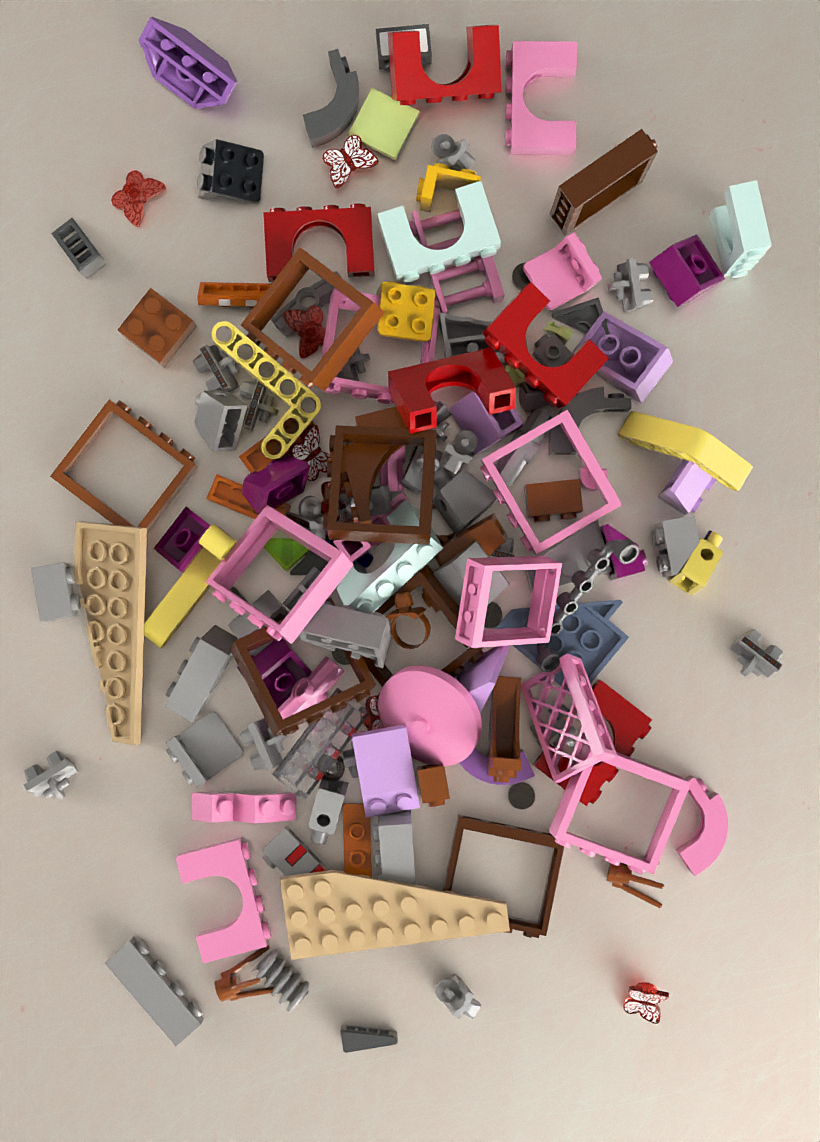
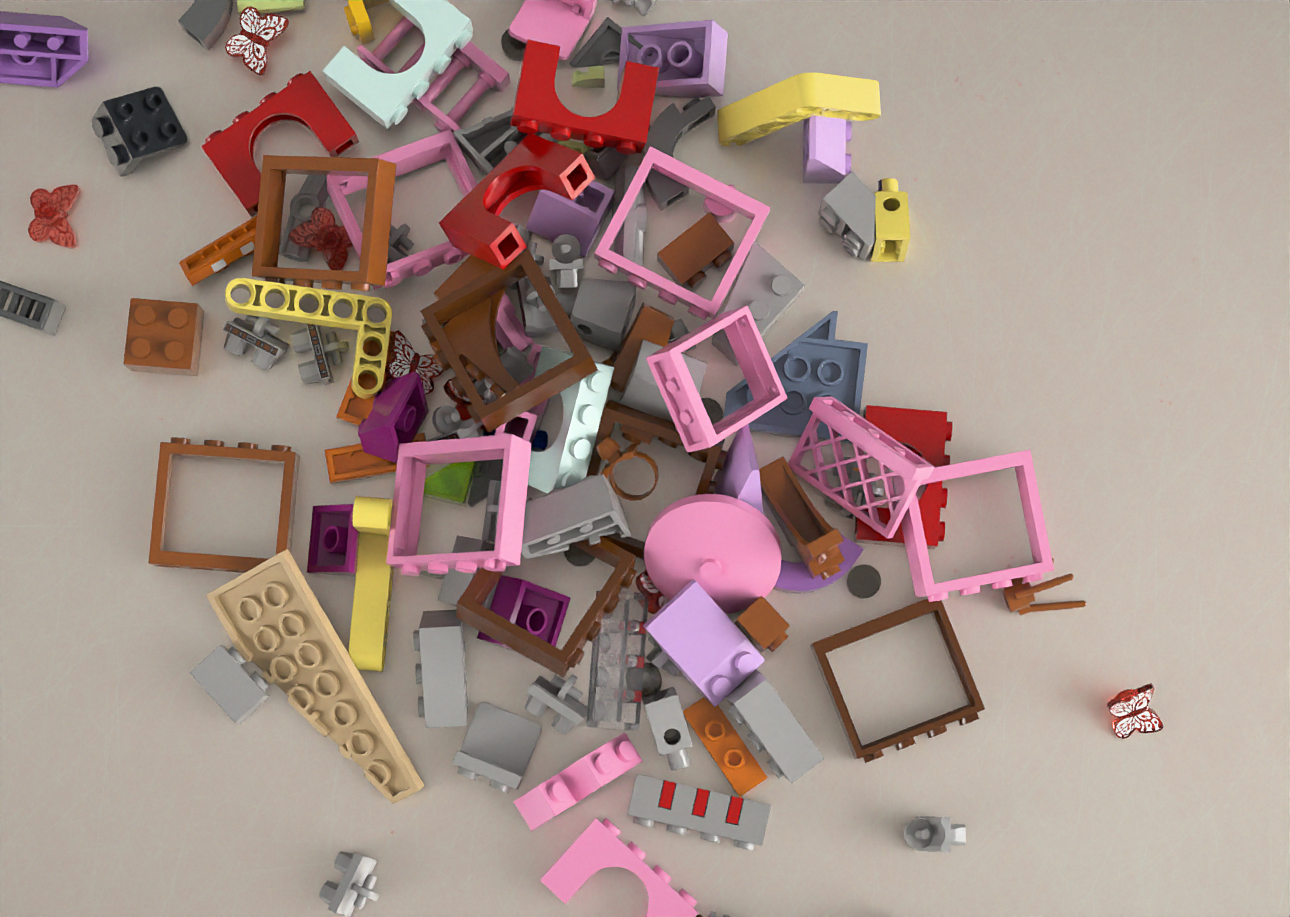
camera: 30 degrees left, 5 degrees down
light grey torso [194,390,247,451] -> none
bright pink piece [278,656,345,719] -> none
tan wing [280,870,510,960] -> none
yellow bracket [376,281,435,342] -> none
light grey brick [532,334,573,367] -> none
dark grey bar [536,539,639,672] -> none
magenta slope [600,524,648,580] -> none
bright pink arch [676,775,728,876] -> none
light grey hips [730,629,783,678] -> none

